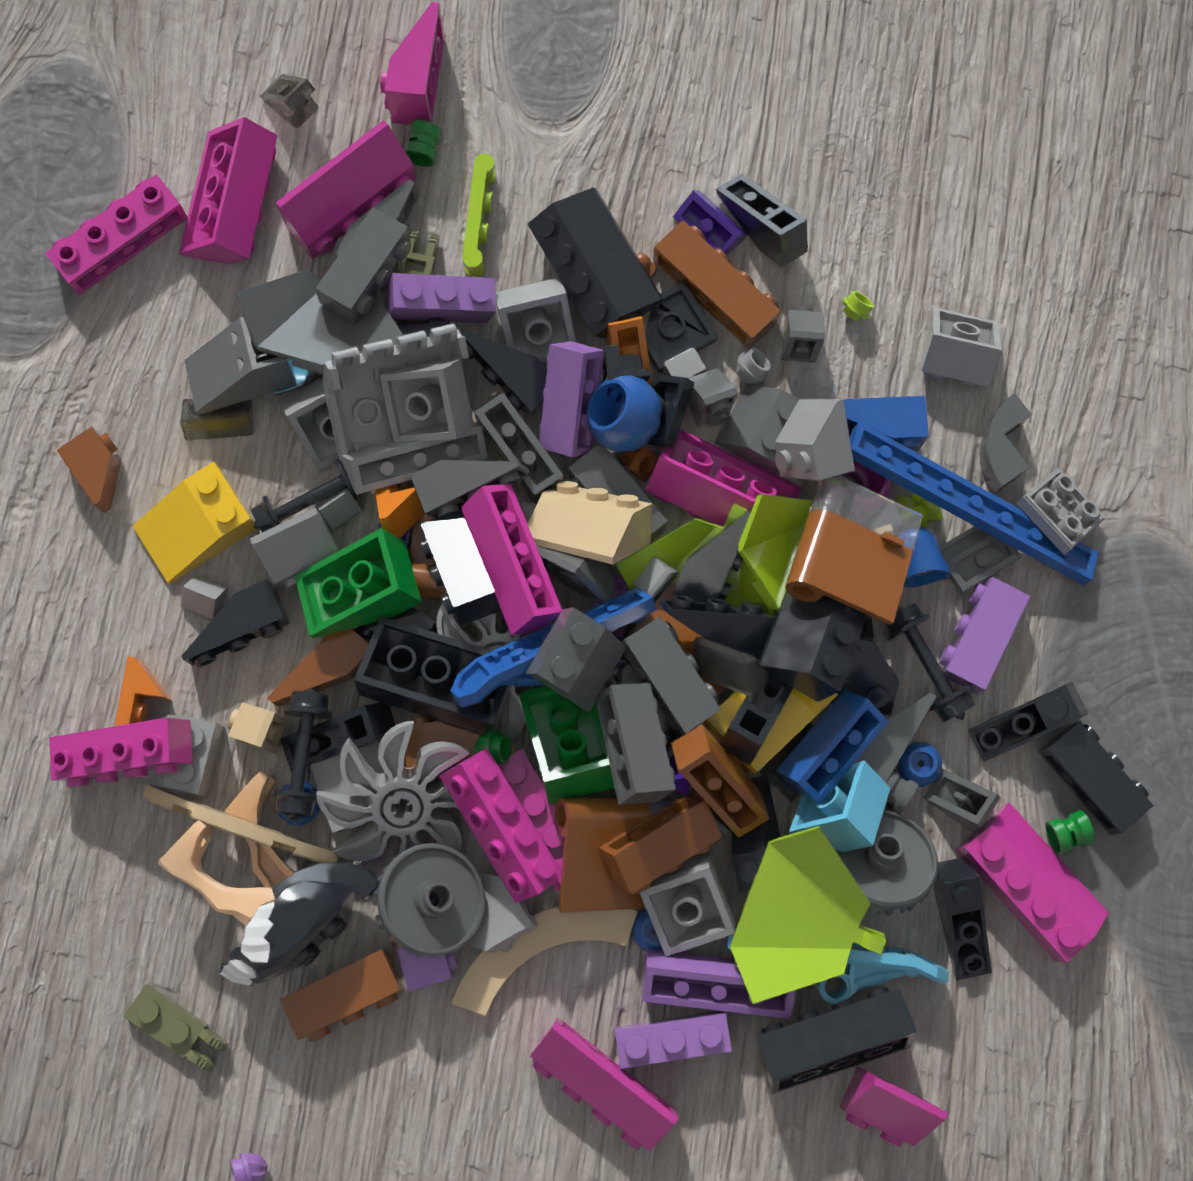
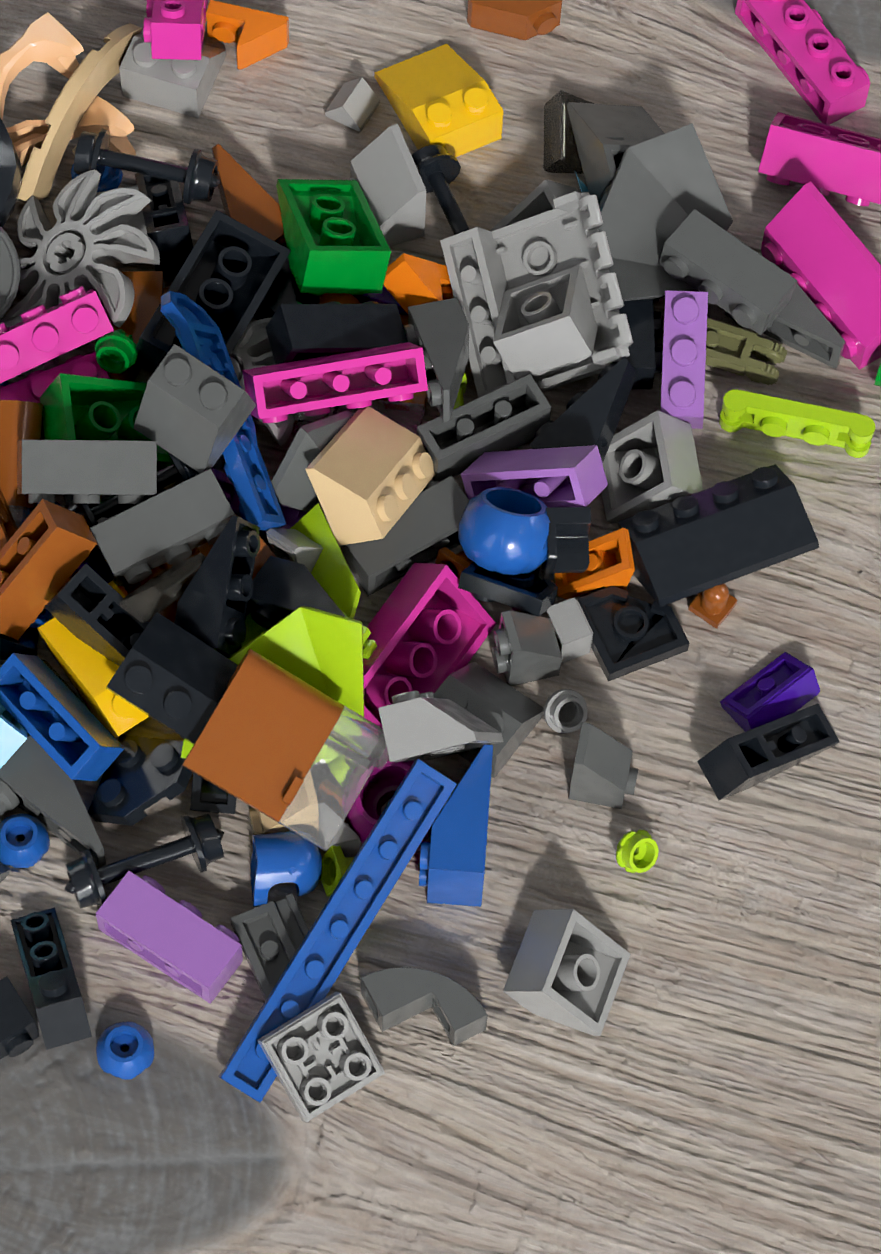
camera: 95 degrees right, 15 degrees down
black slope [182,579,290,667] -> none
tan slope [227,702,288,754] -> none
light grey slope [315,488,362,531] -> none
dark orange brick [653,220,781,350] -> none
none -> blue plate [96,1022,154,1080]

